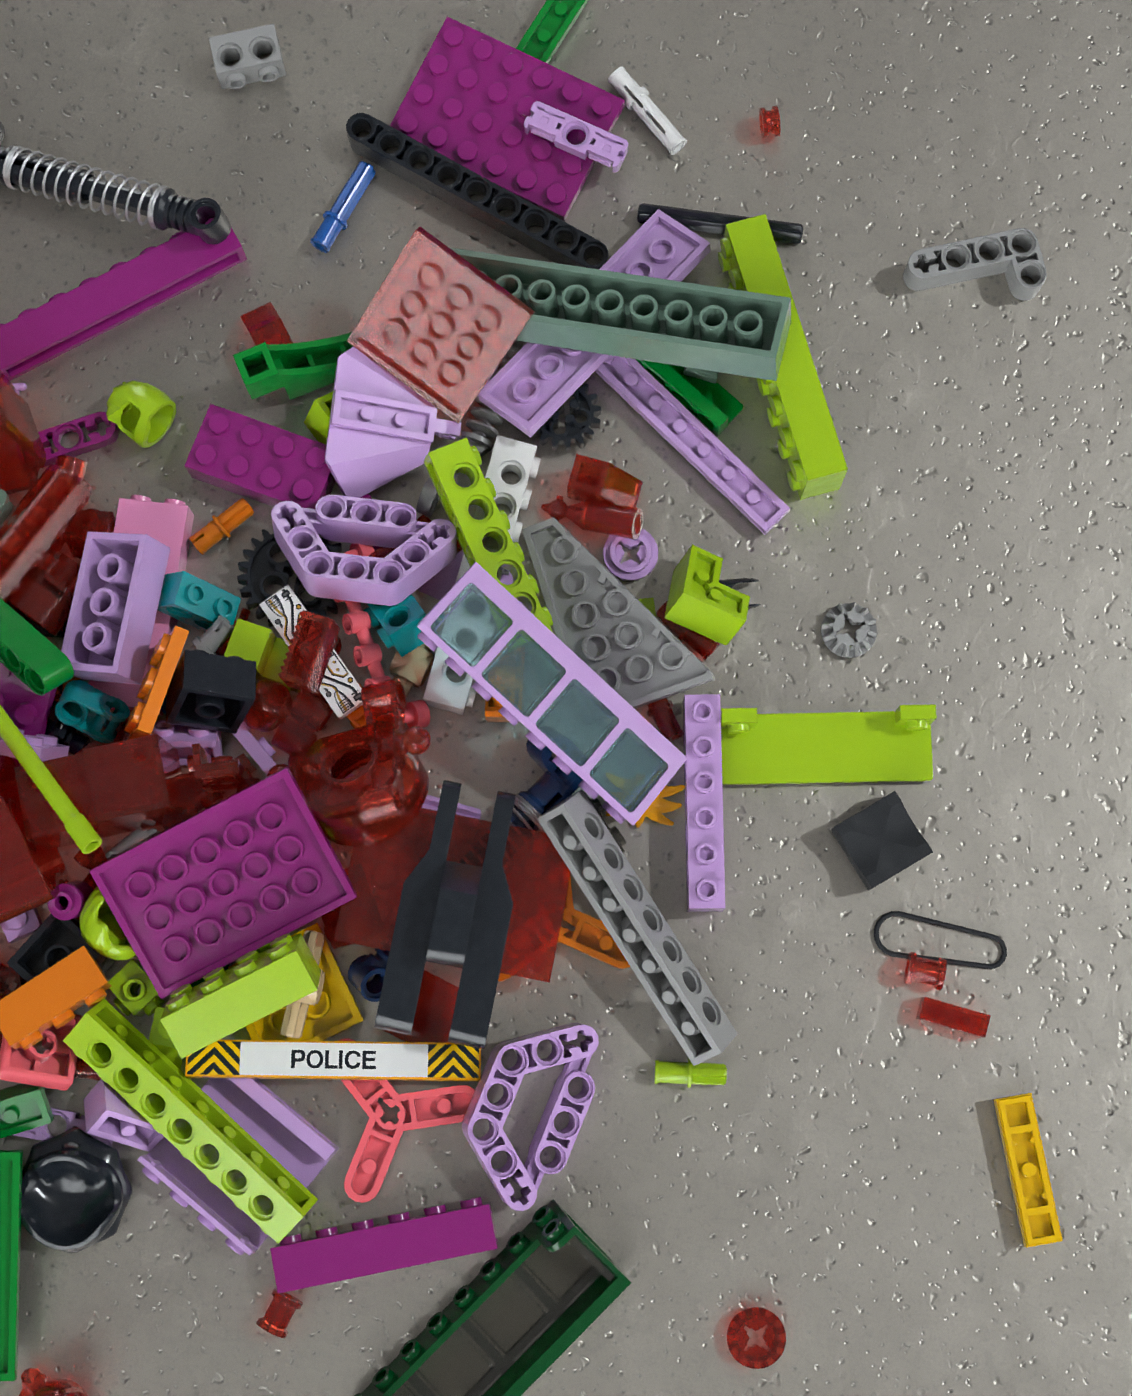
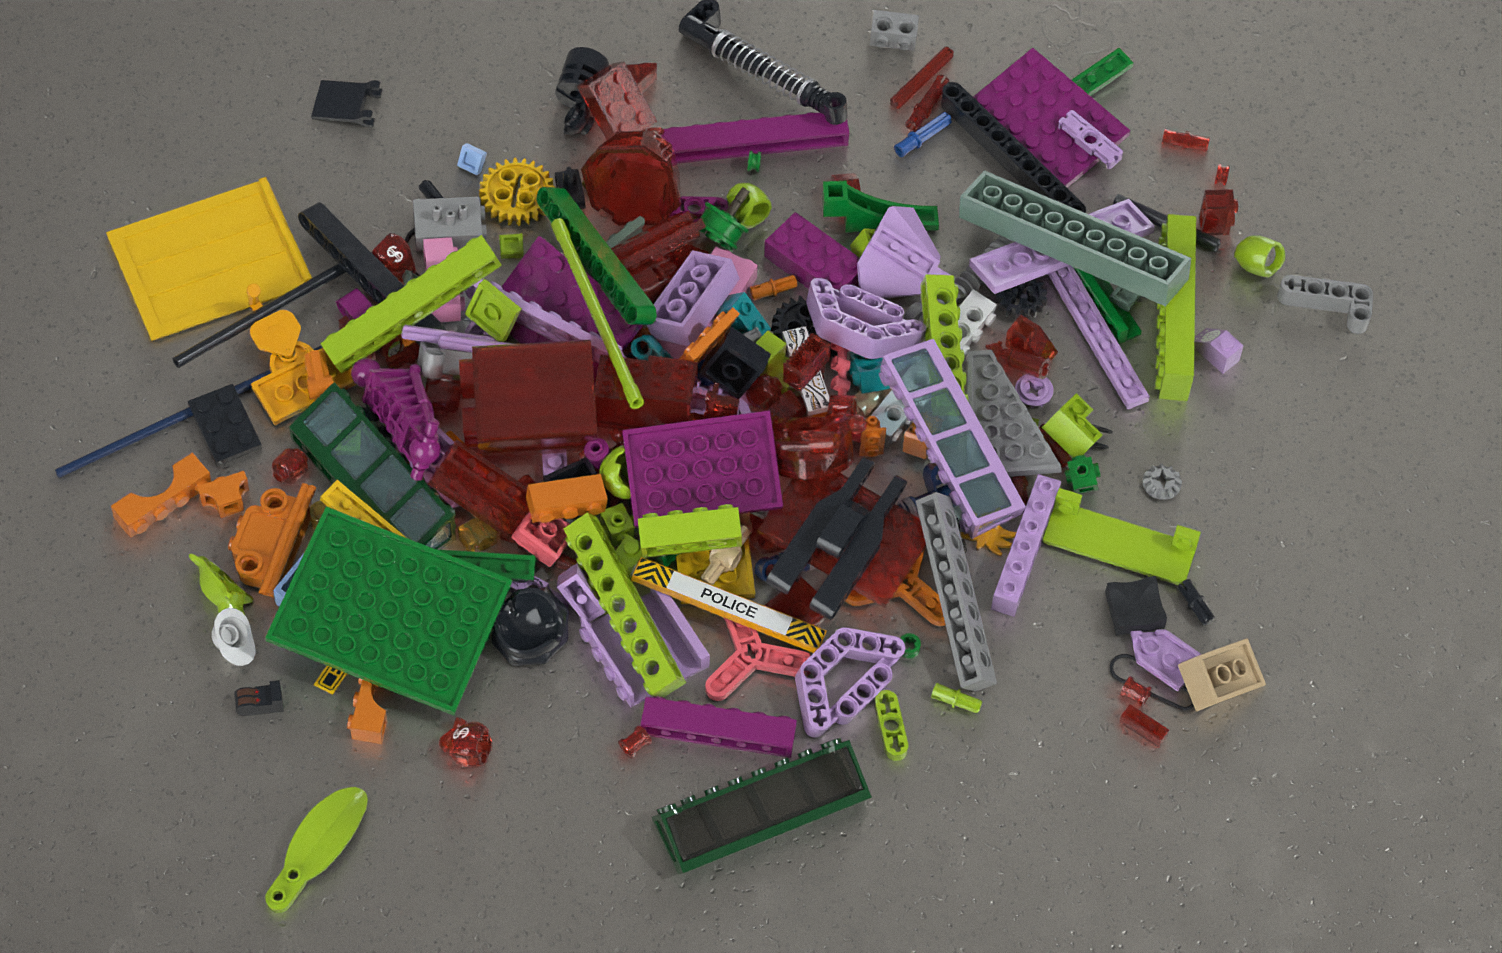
camera: 15 degrees right, 20 degrees down
clear red plate [347,226,535,424] -> none
white pin [608,66,687,155] -> none
clear red gear [727,1307,786,1369] -> none
yellow plate [993,1093,1063,1248] -> none
none -> green wheel [693,187,750,252]
none -> green bush [748,151,761,173]
none -> orange hinge [859,416,886,457]
none -> lime beam [874,690,908,761]
none -> clear red axle [890,46,954,109]
none -> green bush [900,633,921,659]
none -> clear red pin [905,74,950,132]
none -> green brick [1064,455,1101,494]
none -> lavender tile [1131,629,1202,692]
none -> clear red pin [1162,128,1210,152]
none -> black axle [1177,579,1215,626]
none -> tan slope [1177,638,1266,712]
none -> lavender slope [1194,328,1243,374]
none -> clear red brick [1198,189,1238,236]
none -> lime piece [1234,235,1285,278]

